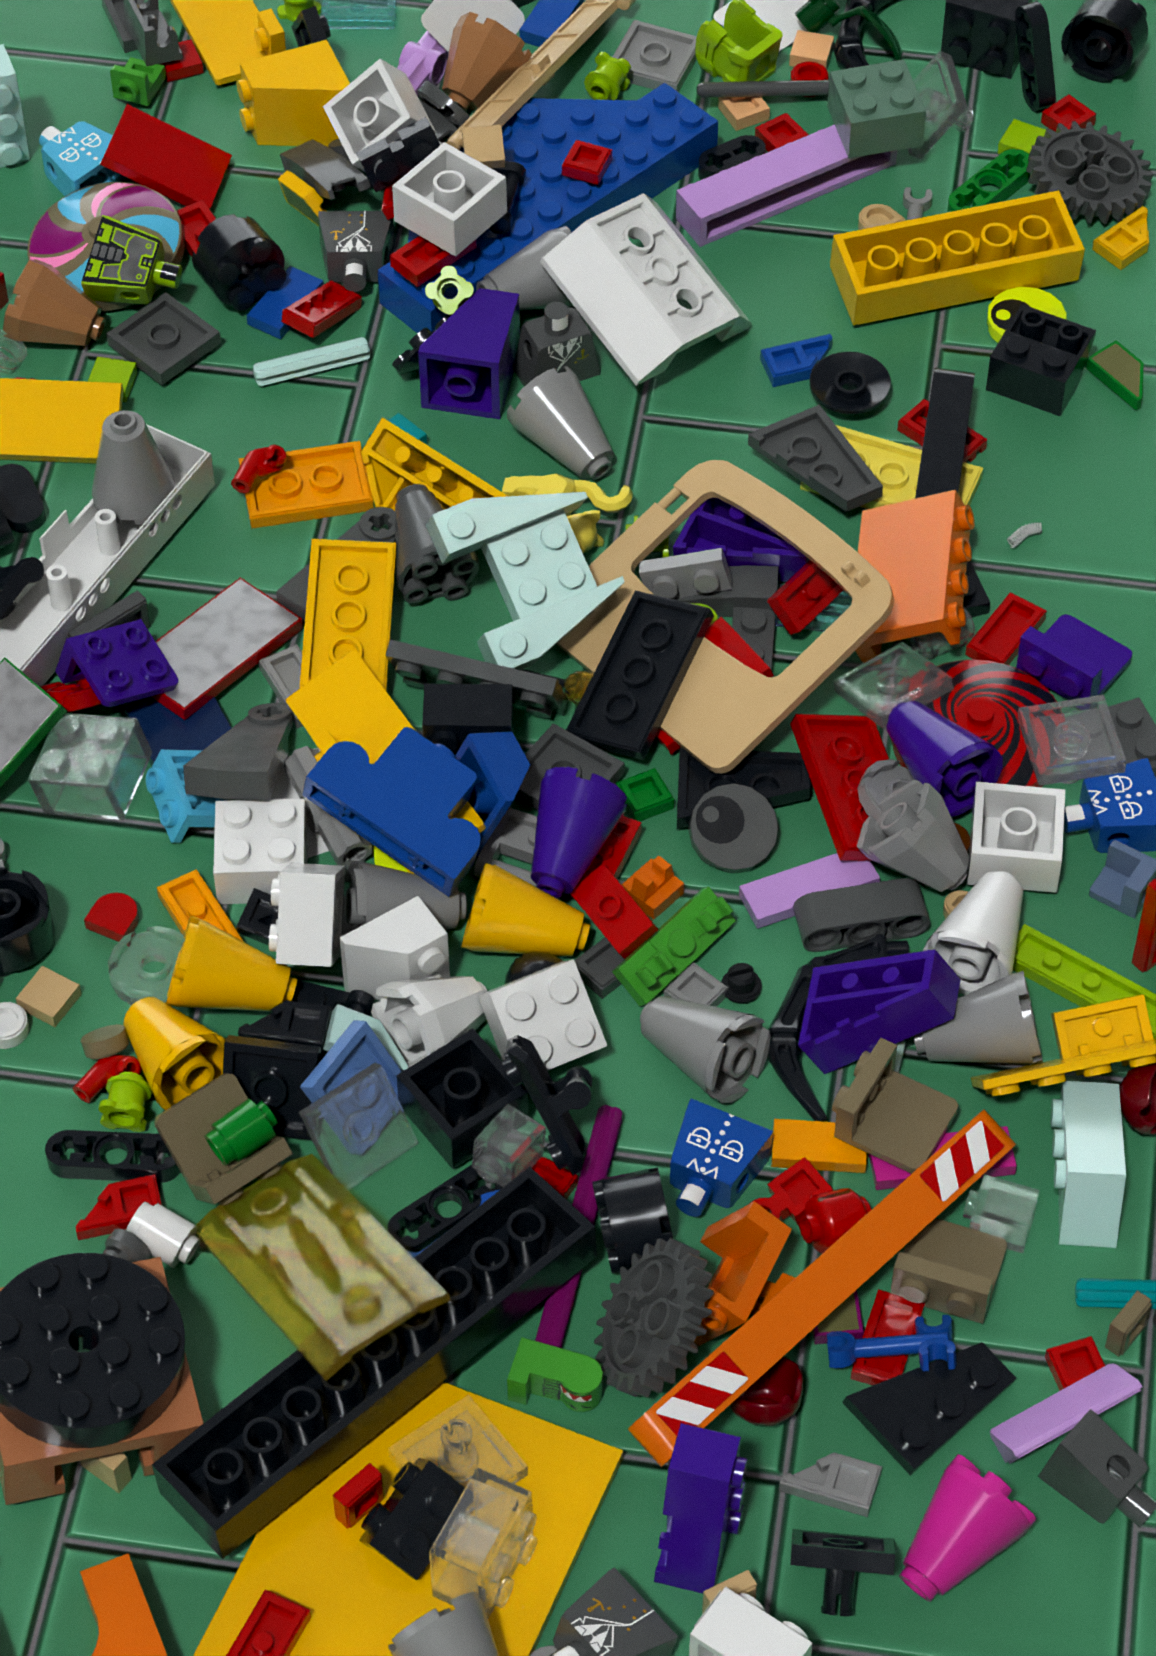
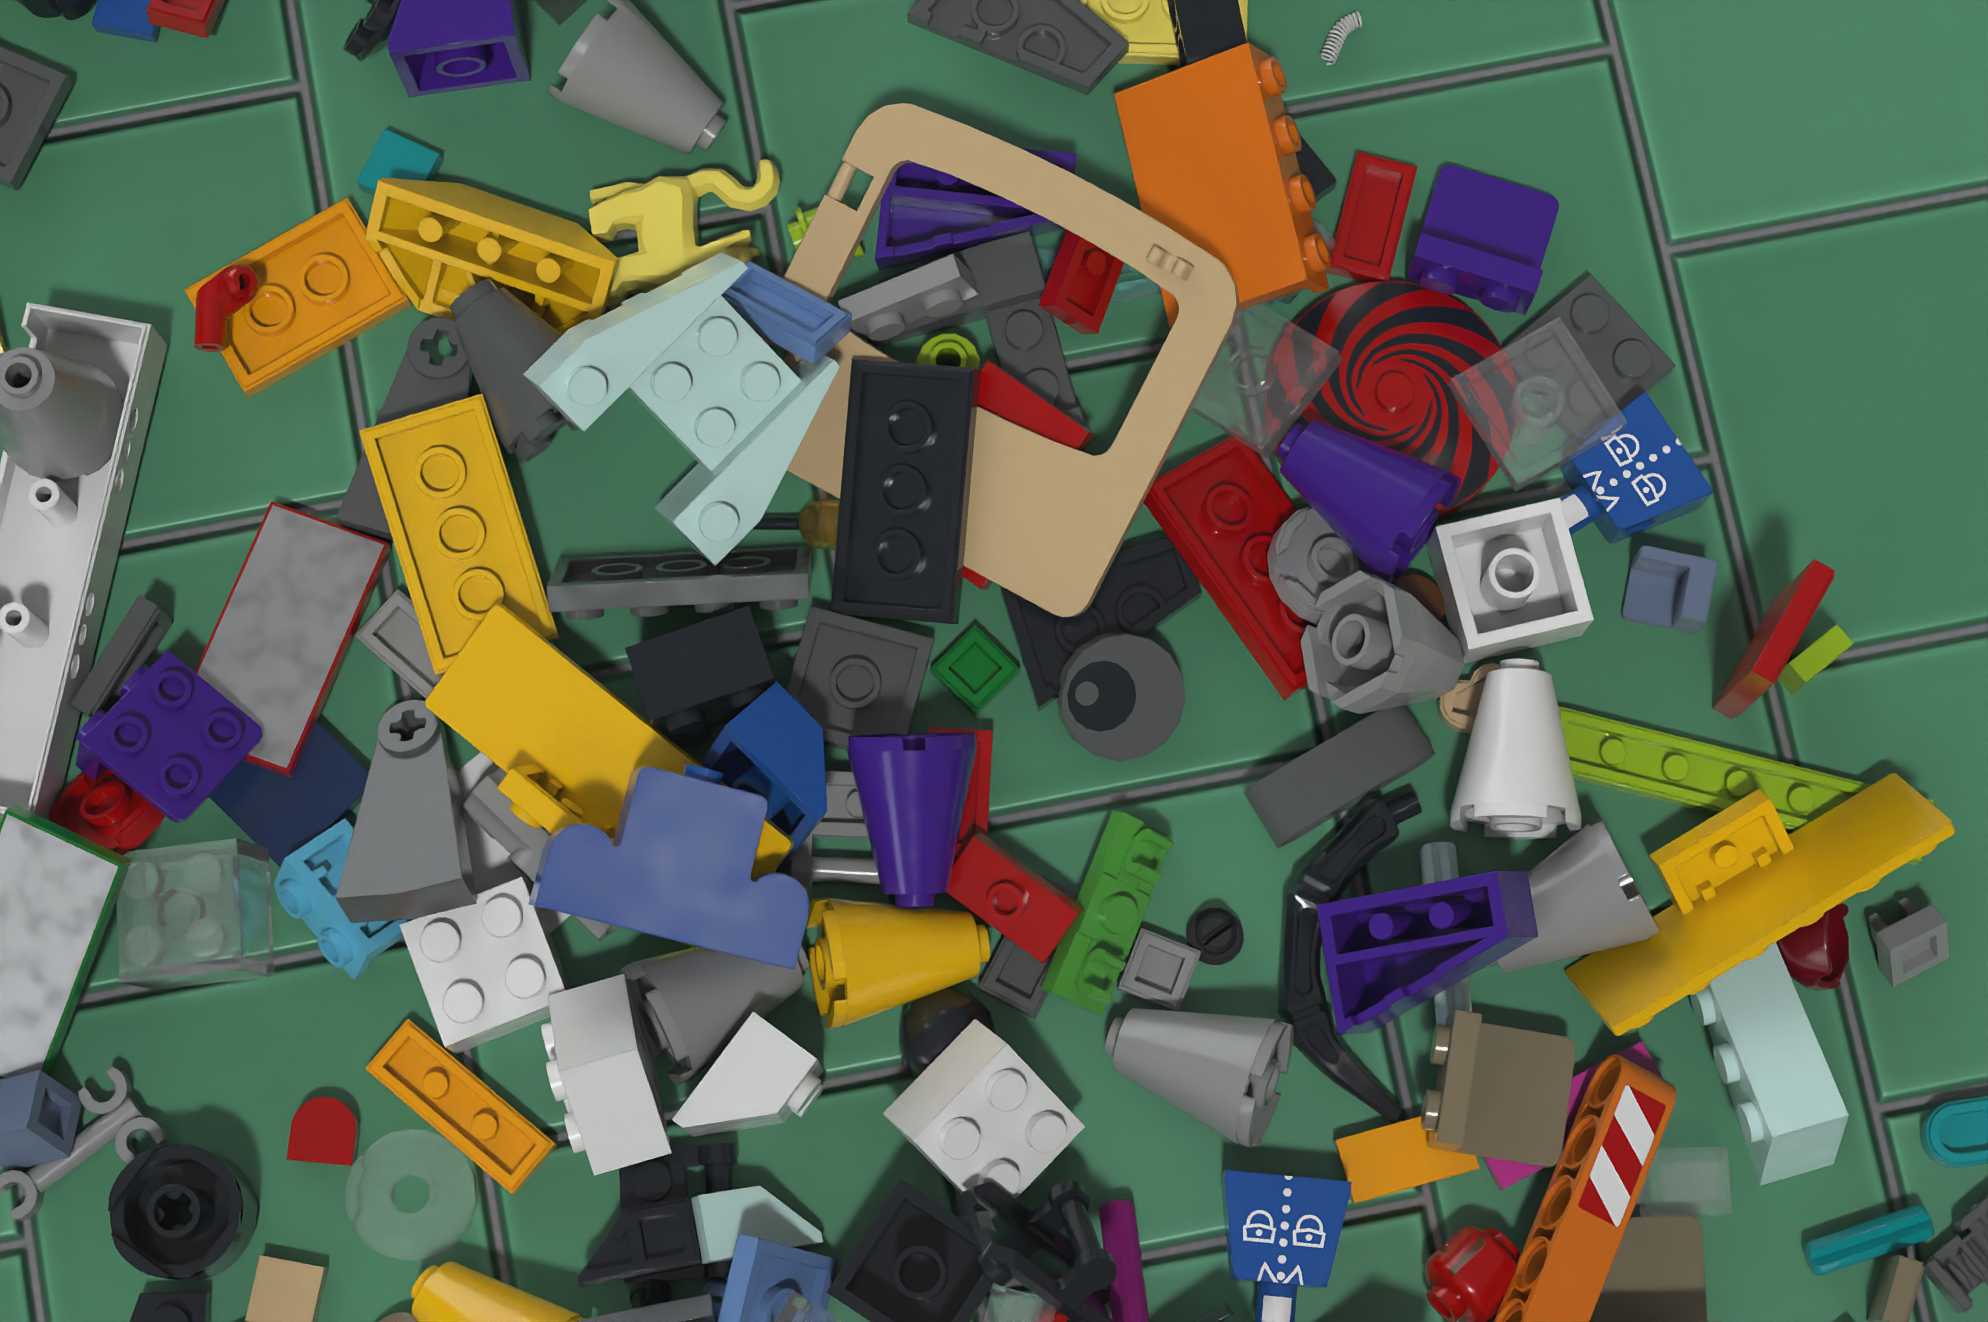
camera: 20 degrees left, 25 degrees up
yellow cone [166,916,297,1011] -> none
black tile [236,888,278,945] -> none
light aqua axle [253,337,370,387] -> none
white cone [371,976,487,1068] -> none
orange tile [622,855,684,920] -> none
lavender tile [739,853,880,929] -> none
red plate [749,1157,833,1225] -> none
none -> medium blue tile [721,261,852,364]

